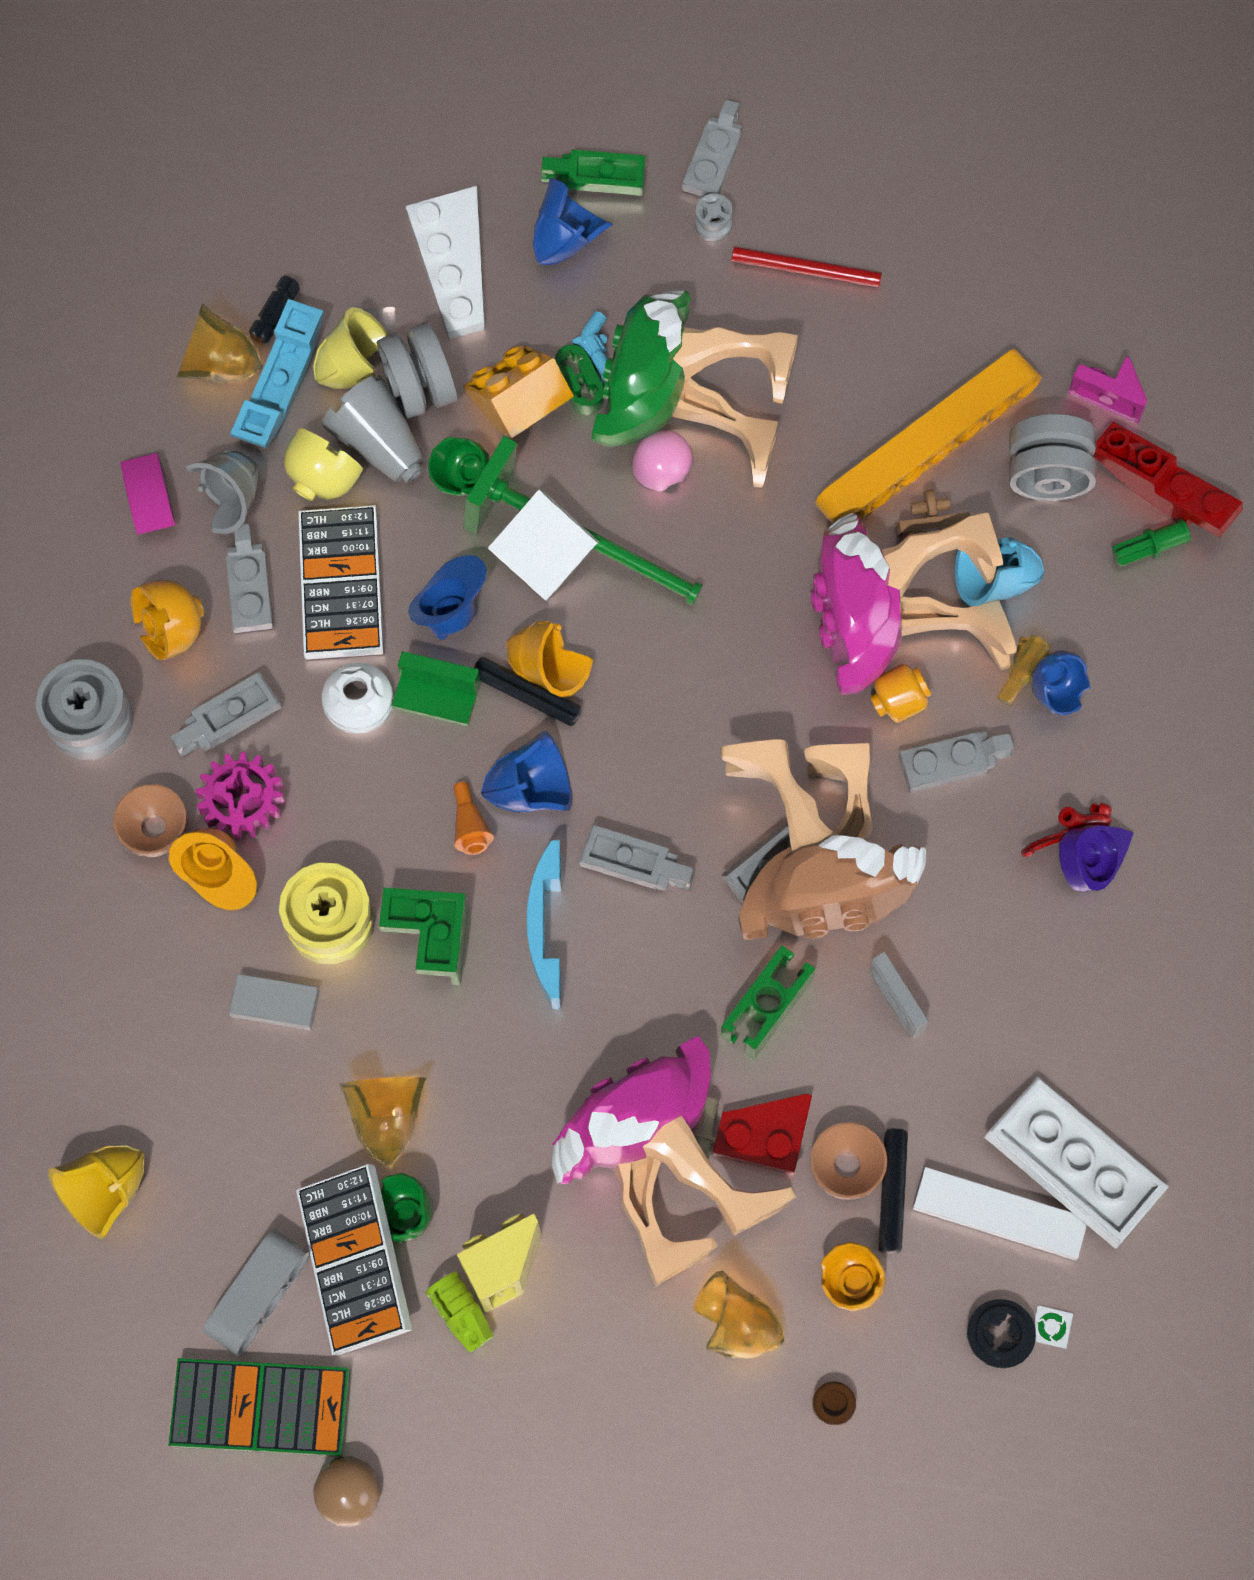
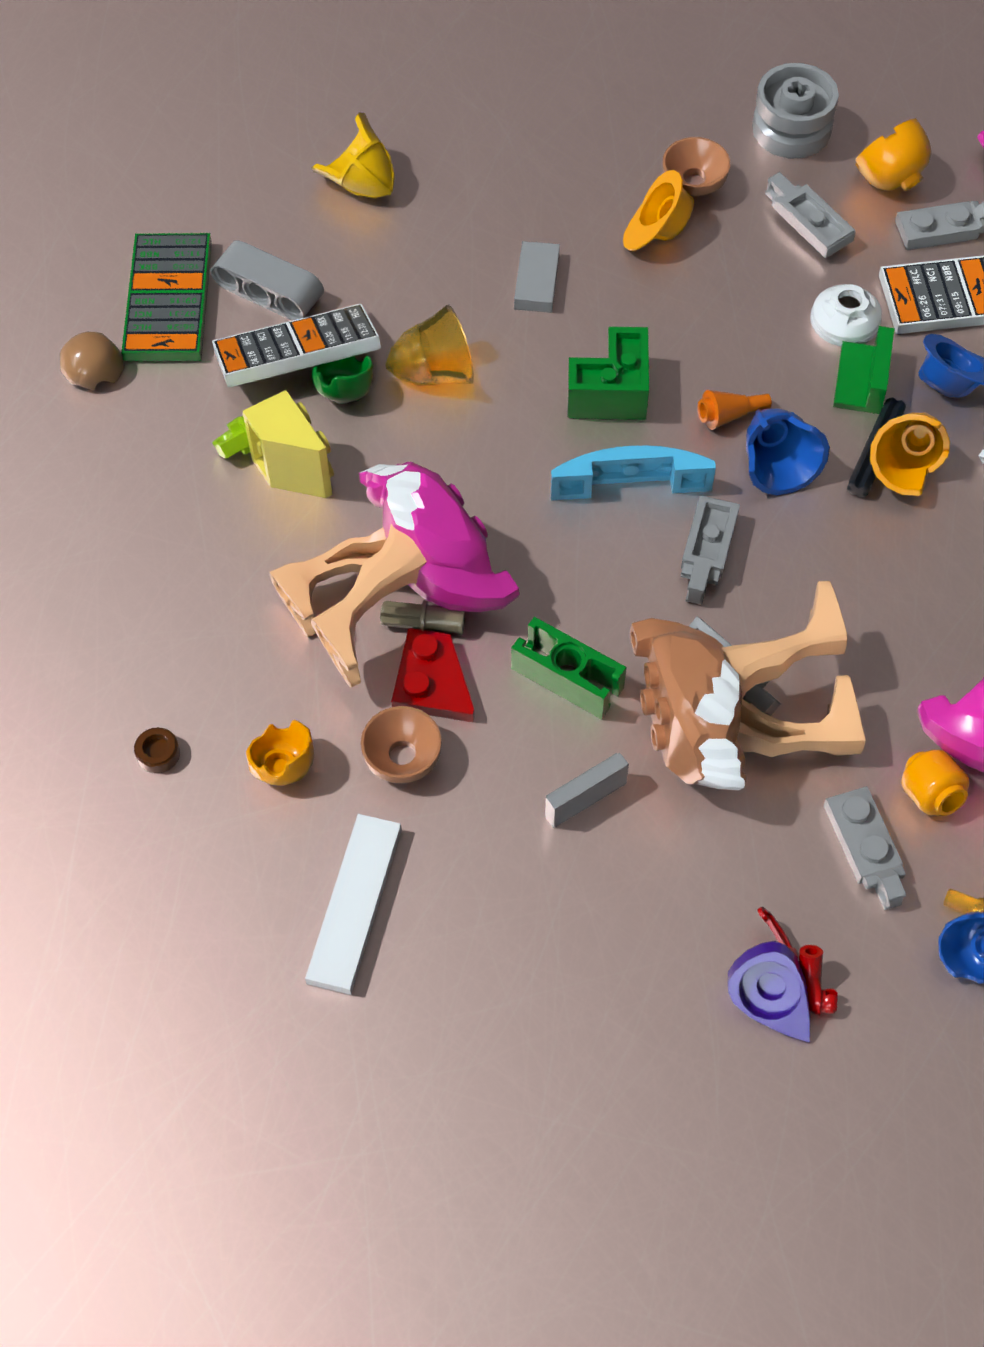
camera: 85 degrees right, 10 degrees down
dark pink gear [195,752,285,840] -> none
light yellow wheel [279,863,375,964] -> none
clear yellow helmet [693,1270,784,1359] -> none
black axle [878,1128,908,1254] -> none
black gear [966,1299,1036,1370] -> none
white tile [984,1077,1169,1249] -> none
white sticker [1034,1305,1073,1349] -> none

